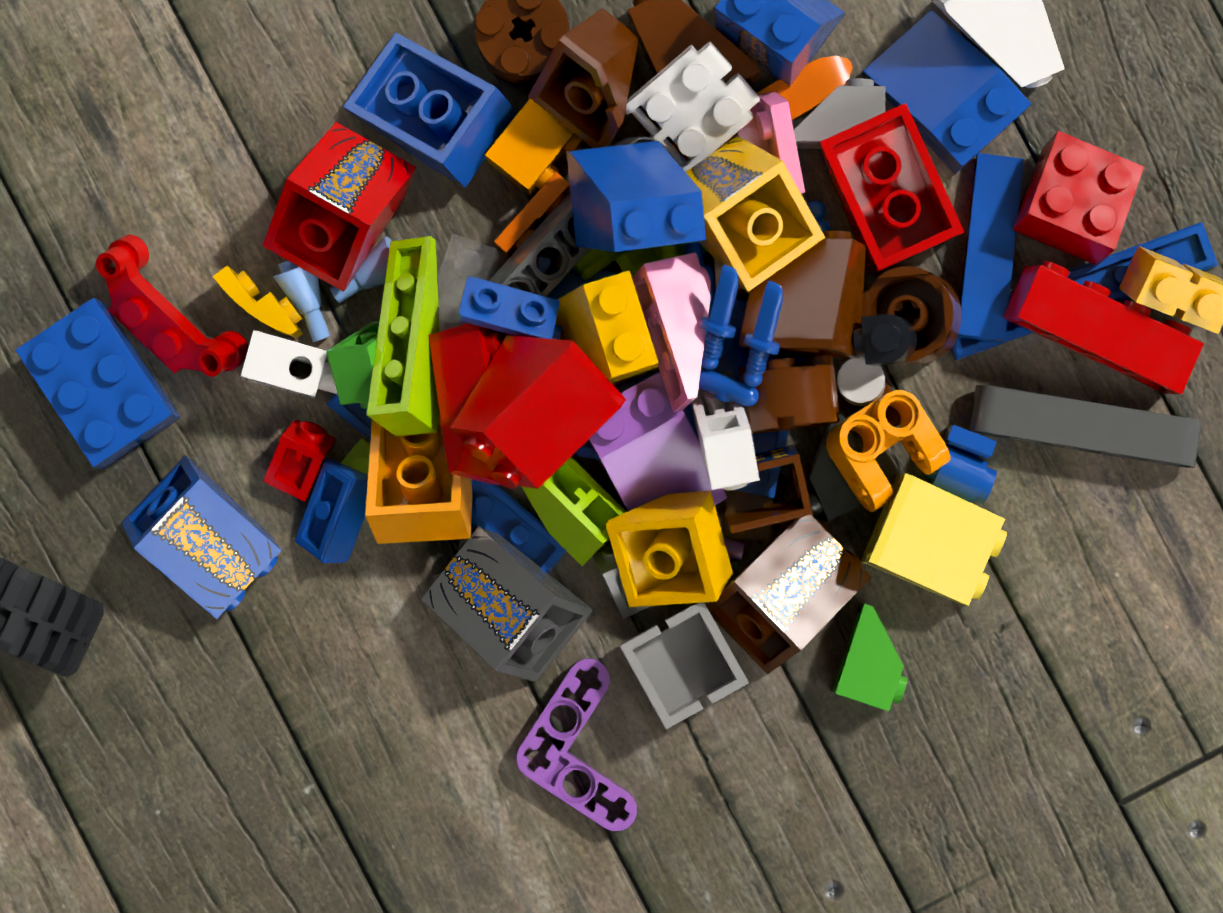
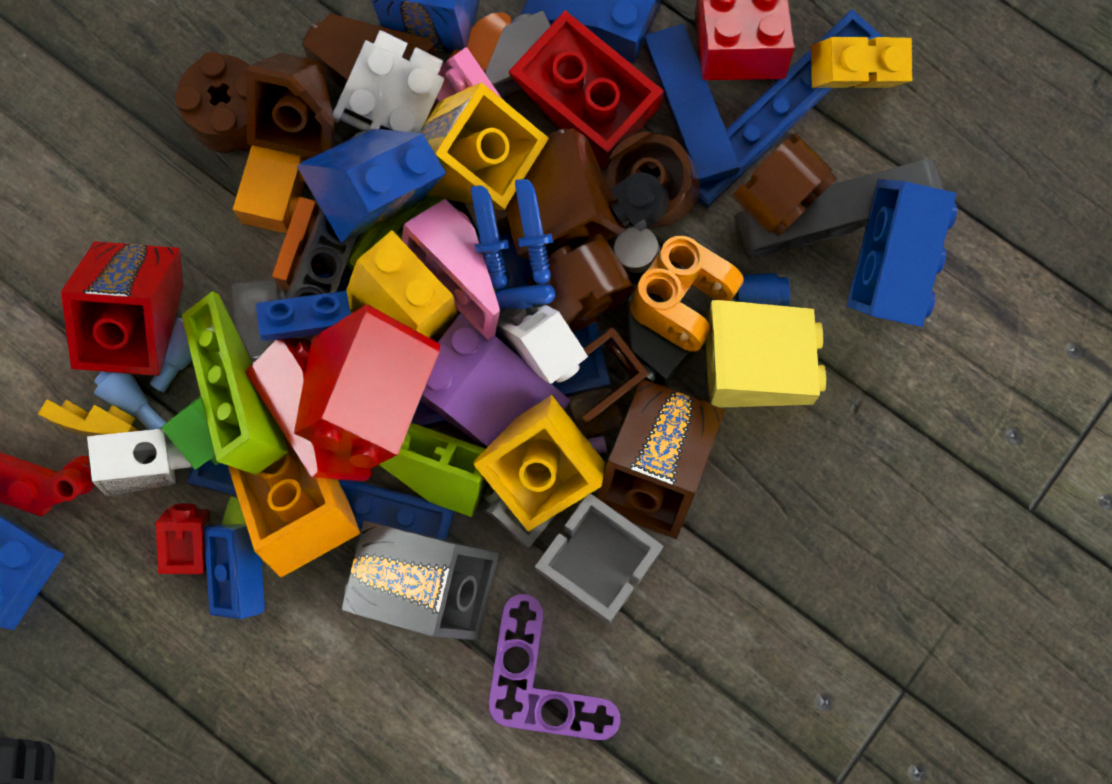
camera: 25 degrees left, 10 degrees down
slope [121,455,282,619] -> none
blue slope [343,32,518,188] -> none
bright green slope [831,603,908,711] -> none
blue tile [943,425,997,460] -> none
red brick [1003,261,1204,395] -> none
none -> reddish brown brick [732,132,837,237]
none -> blue brick [846,179,958,327]

